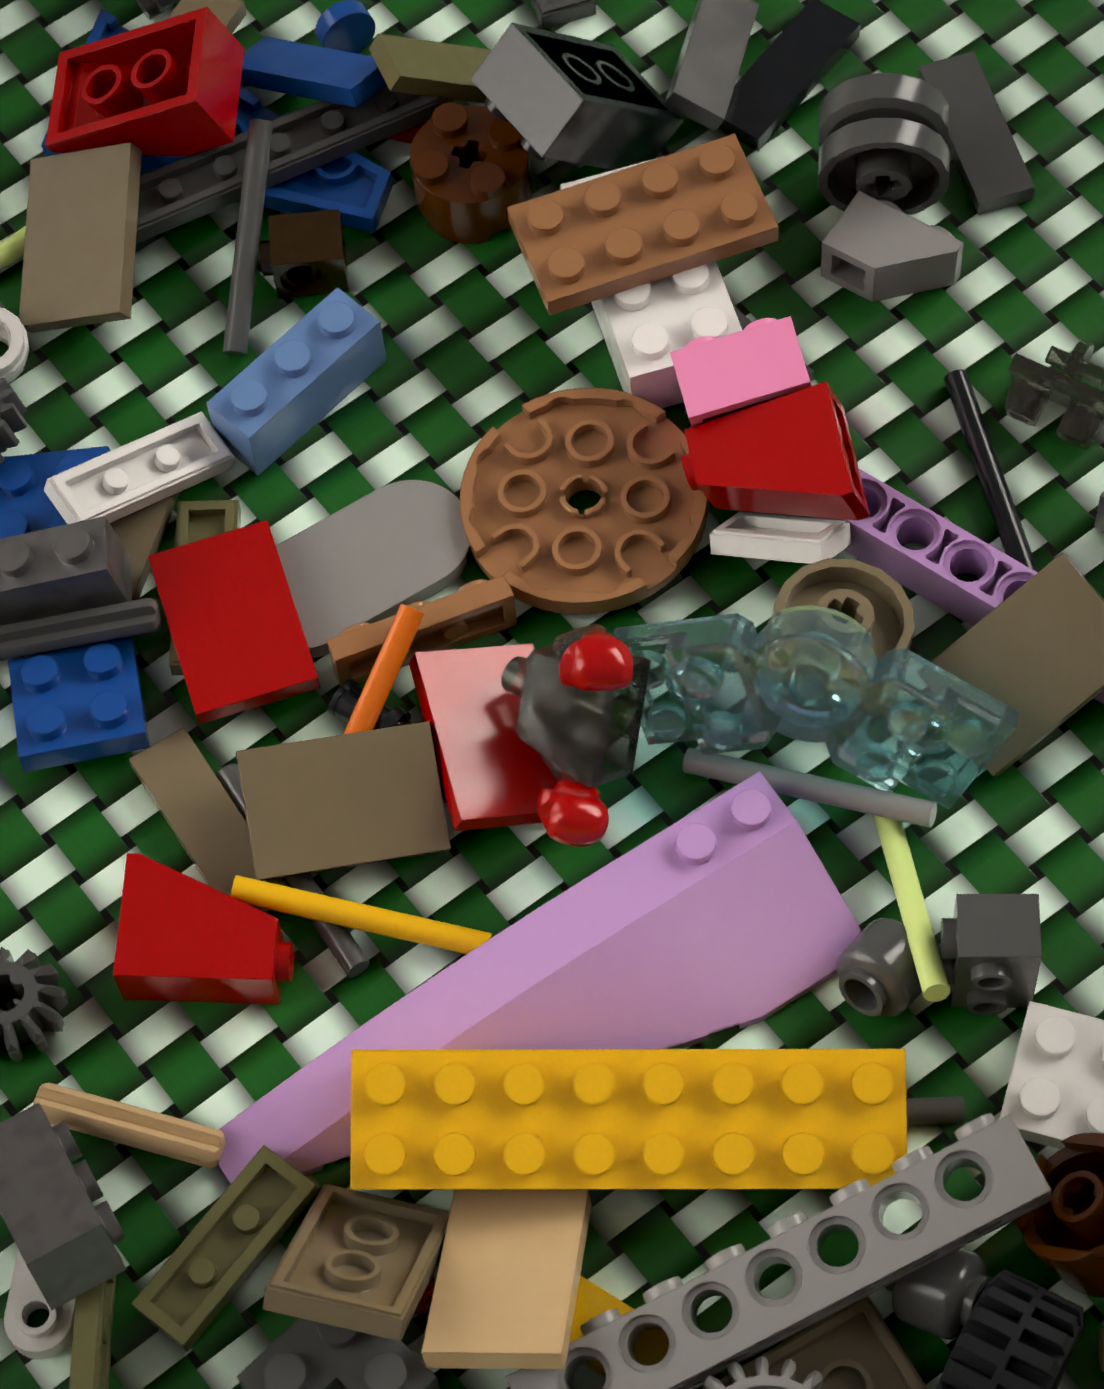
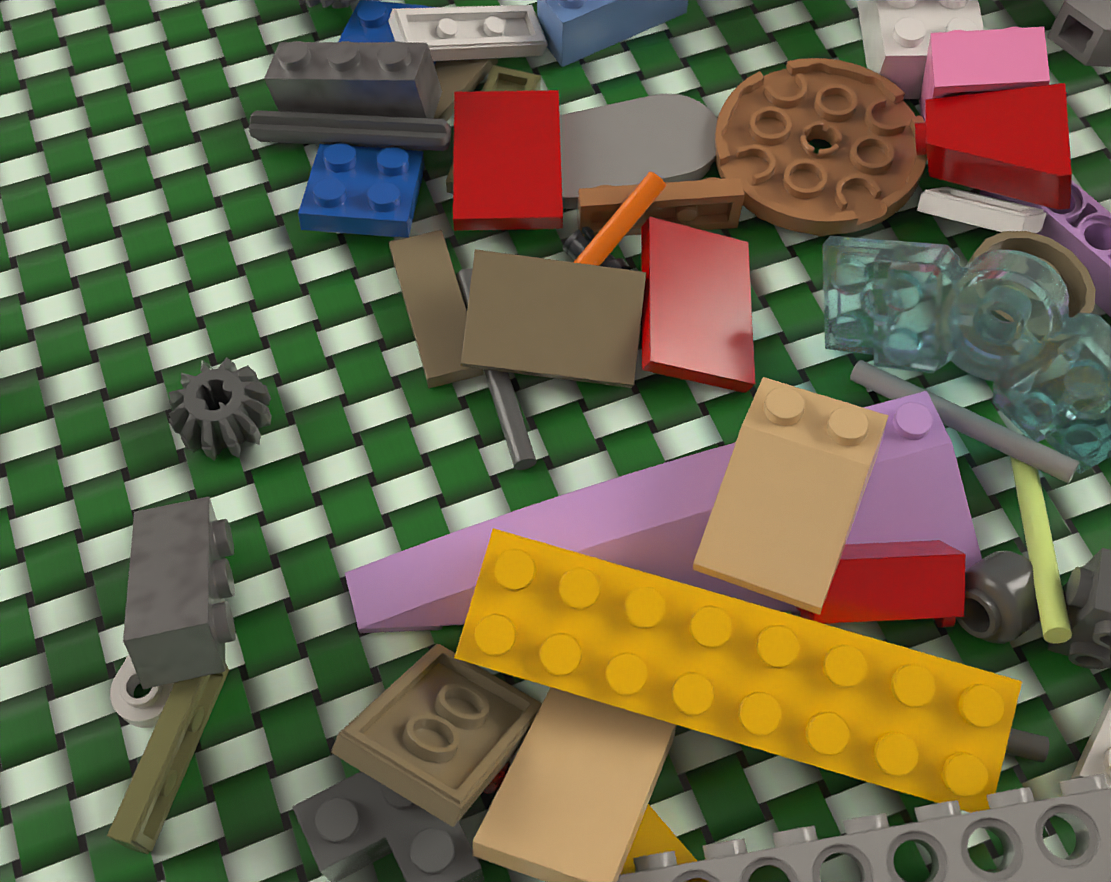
camera: 10 degrees right, 0 degrees up
tan axle [33,1082,226,1169] -> none
red slope [113,853,294,1005] -> none
olive plate [131,1145,319,1352] -> none
yellow bar [230,875,492,954] -> none
clear smoke torso [501,624,651,847] -> none
none -> tan slope [693,377,888,615]
none -> red brick [796,540,966,628]

